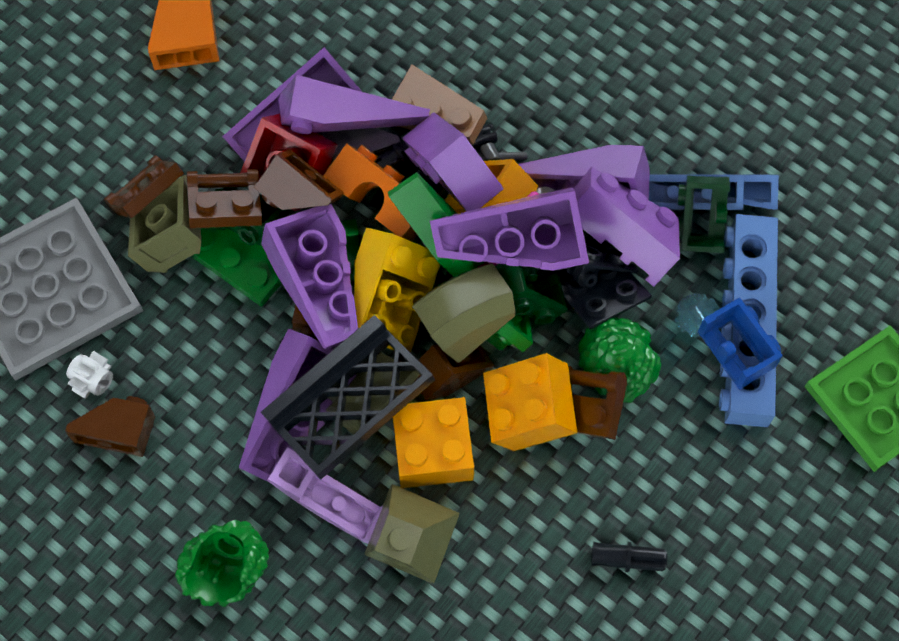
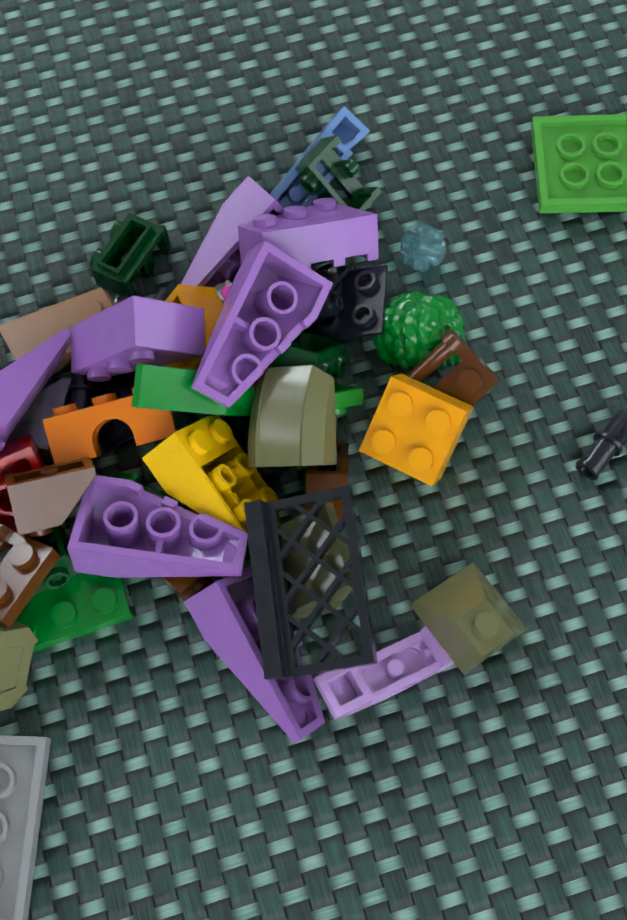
camera: 50 degrees left, 0 degrees up
reddish brown slope [65,396,156,457] -> none
white gear [66,351,113,399] -> none
green hair [175,520,269,607] -> none
light orange brick [393,397,474,488] -> none
blue window [698,297,783,390] -> none
medium blue brick [719,214,778,427] -> none
none -> dark green window [90,213,171,298]

